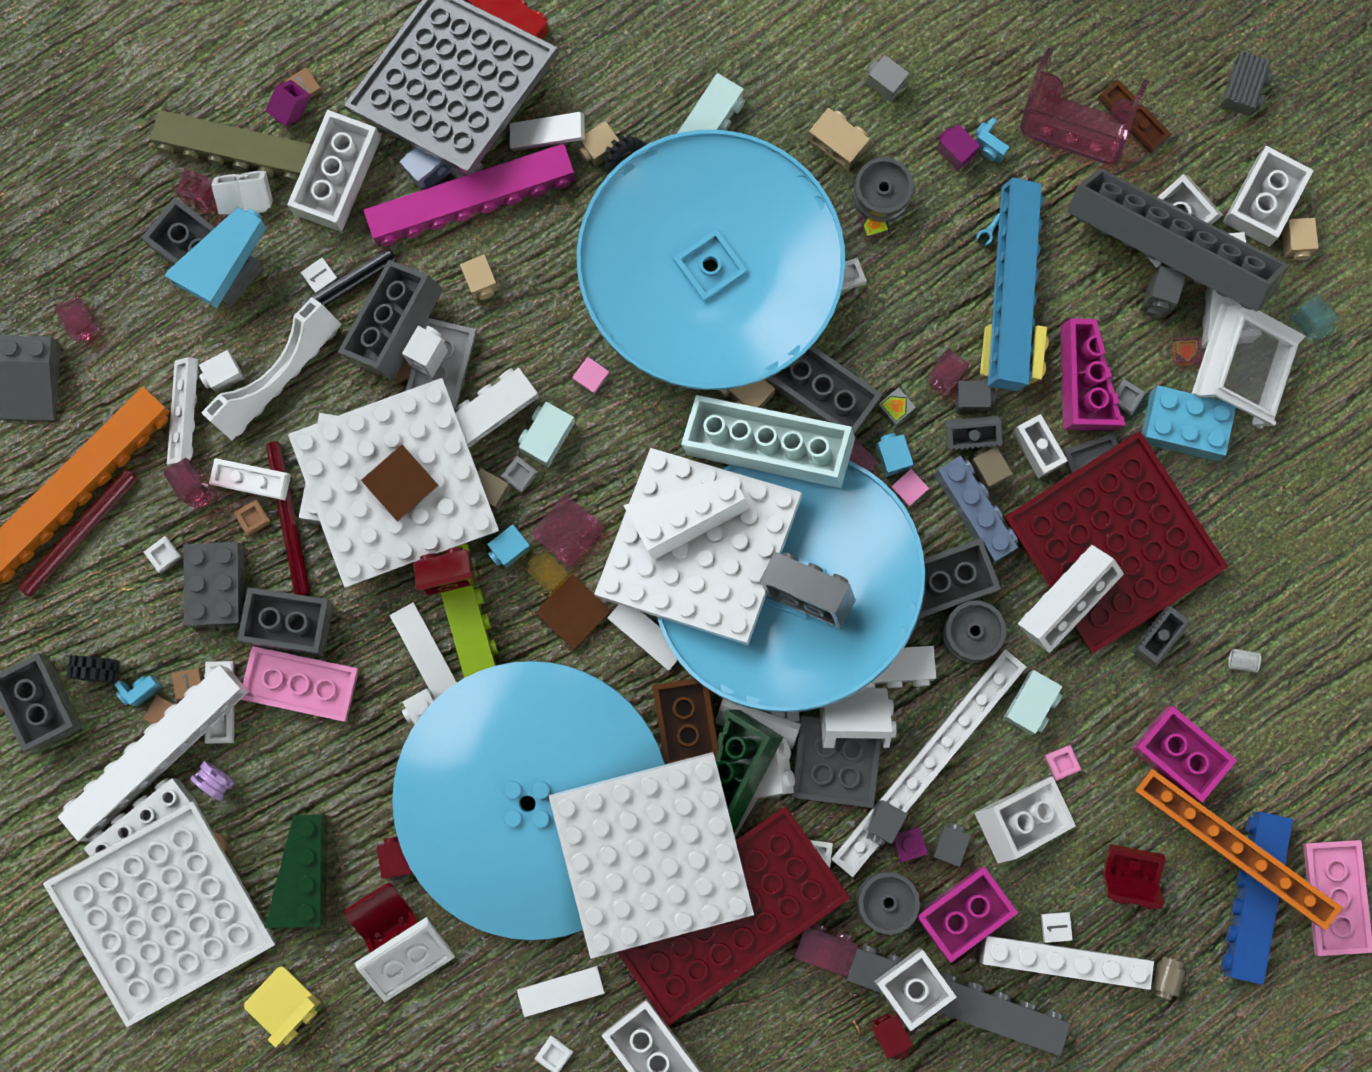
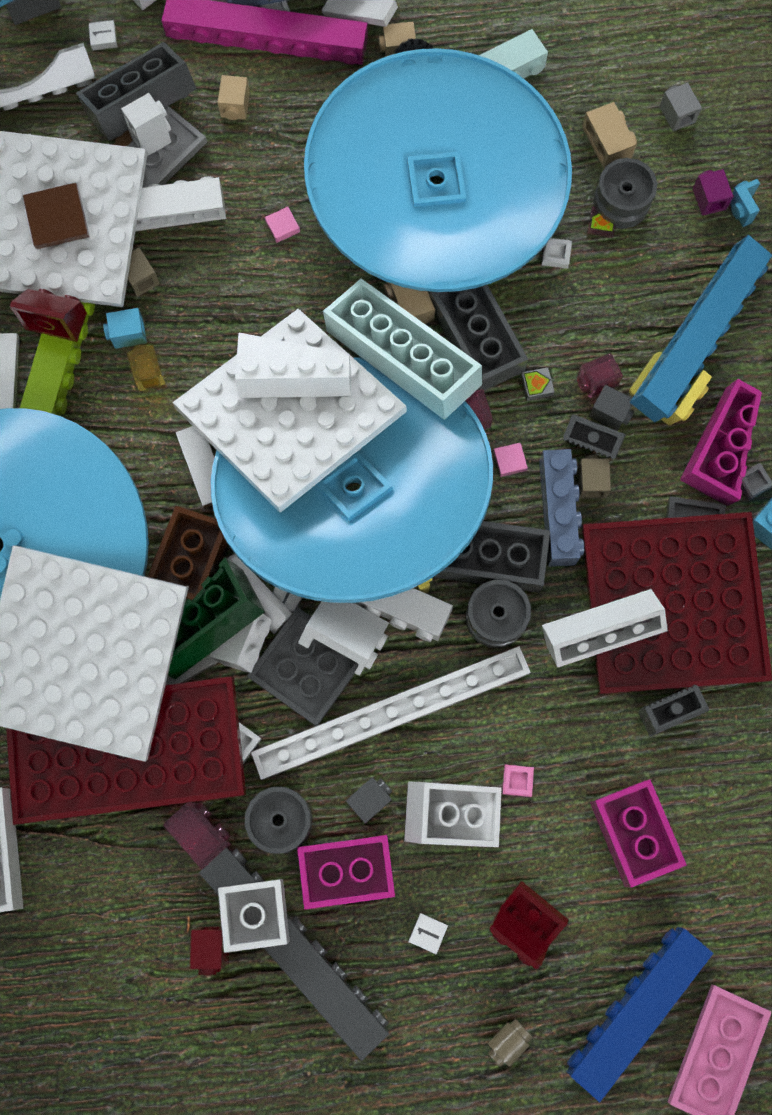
camera: 25 degrees right, 5 degrees down
black axle [302,249,397,307] -> none
light grey tile [500,456,538,494] -> none
light aqua brick [518,402,575,468] -> none
clear pink hinge [530,494,605,568] -> none
reddish brown tile [535,574,611,650] -> none
brick [760,552,856,629] -> none
dark grey brick [863,800,908,846] -> none
medium azure brick [876,433,914,477] -> none
magenta brick [892,827,928,862] -> none
medium azure hand [976,214,1000,247] -> none
white brick [979,935,1154,990] -> none
light aqua brick [1003,670,1062,735] -> none
white brick [1012,414,1067,479] -> none
orange brick [1135,769,1343,931] -> none
white piece [1229,649,1261,673] -> none

